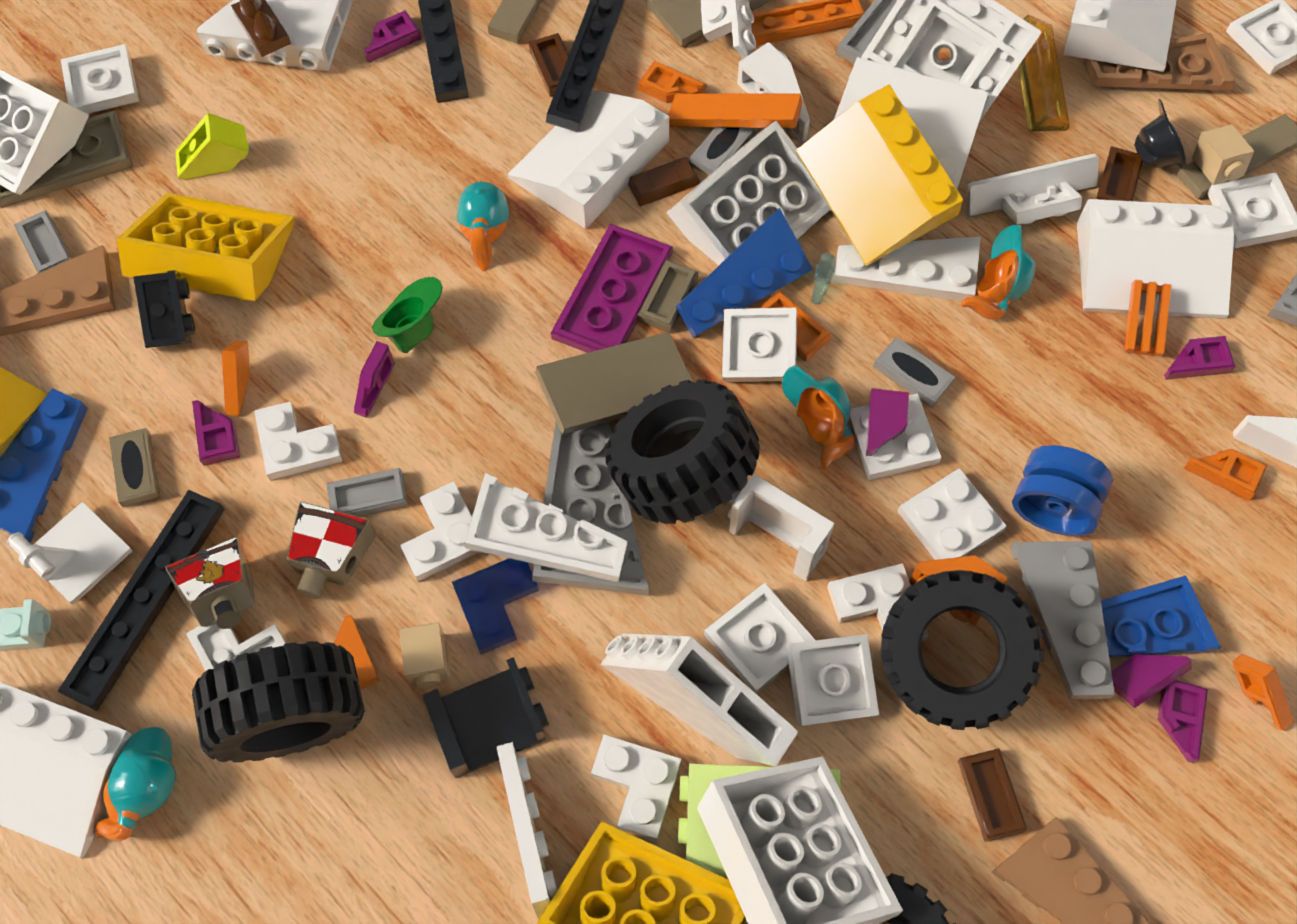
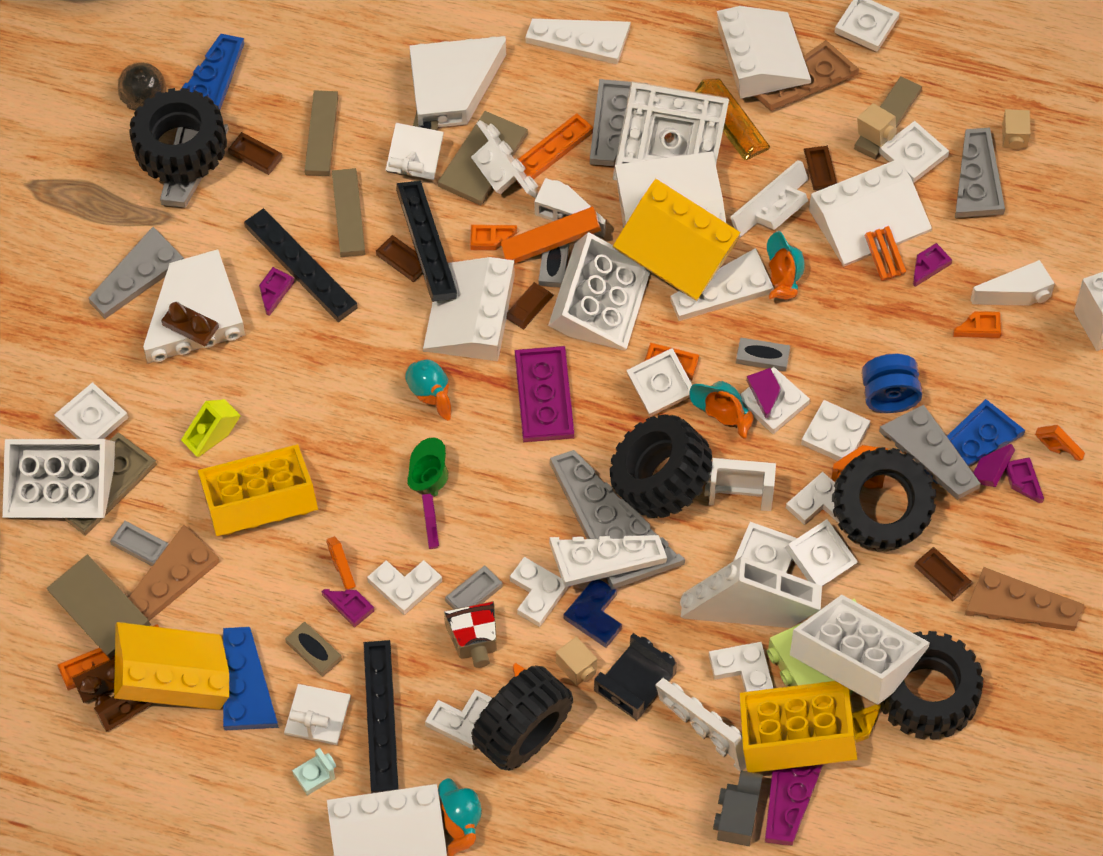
camera: 30 degrees left, 5 degrees down
black bracket [133,270,196,348] -> none
torso [165,537,255,629] -> none
dark tan tile [535,332,693,435] -> none
dark tan tile [638,260,698,333] -> none
blue wing [676,208,813,337] -> none
clear light blue piece [811,253,835,304] -> none
black piece [1134,99,1186,169] -> none

